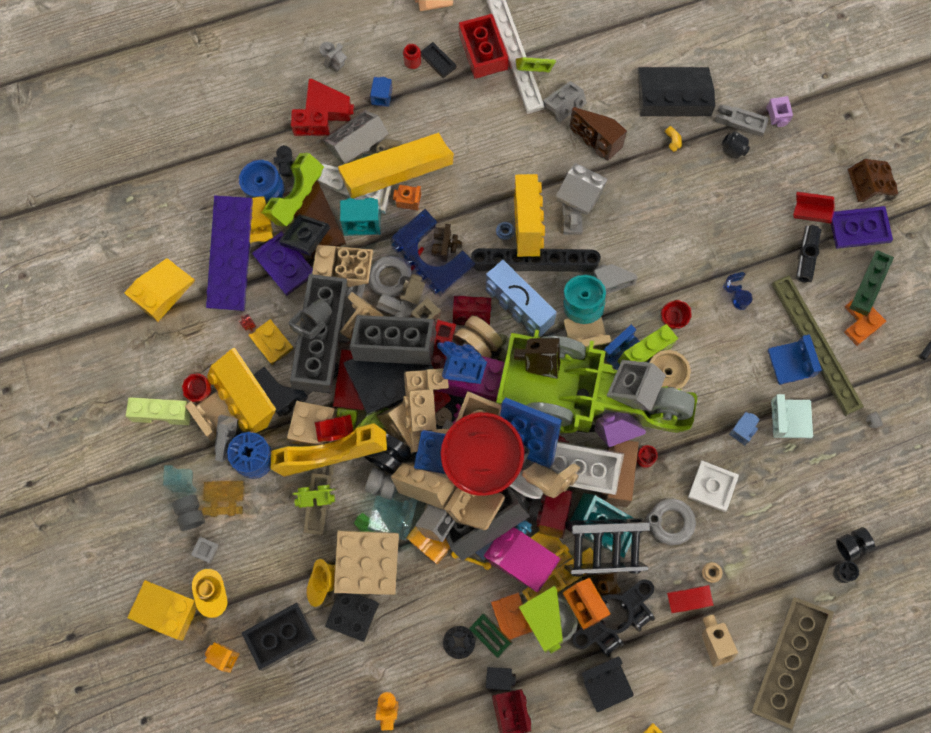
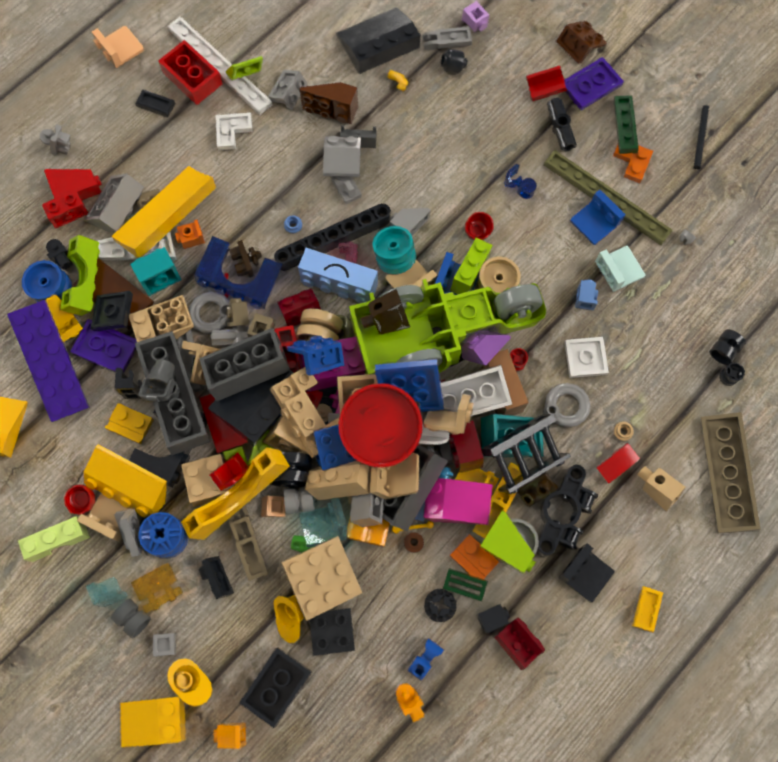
camera: 30 degrees left, 0 degrees up
clear red plate [240,314,256,332] -> none
lime hinge [292,485,335,508] -> none
blue brick [370,77,393,107] -> none
red brick [403,44,421,69] -> none
yellow brick [514,174,545,257] -> none
orange brick [563,578,611,630] -> none
light grey slope [607,360,666,411] -> none
none -> black hinge [114,368,142,399]
none -> black hinge [198,556,234,600]
none -> white plate [216,113,253,150]
none -> light nougat slope [261,495,286,517]
none -> clear pink bracket [339,241,358,264]
none -> dark grey hinge [340,125,377,148]
none -> reddish brown plate [404,532,424,553]
none -> blue leg [407,638,444,681]

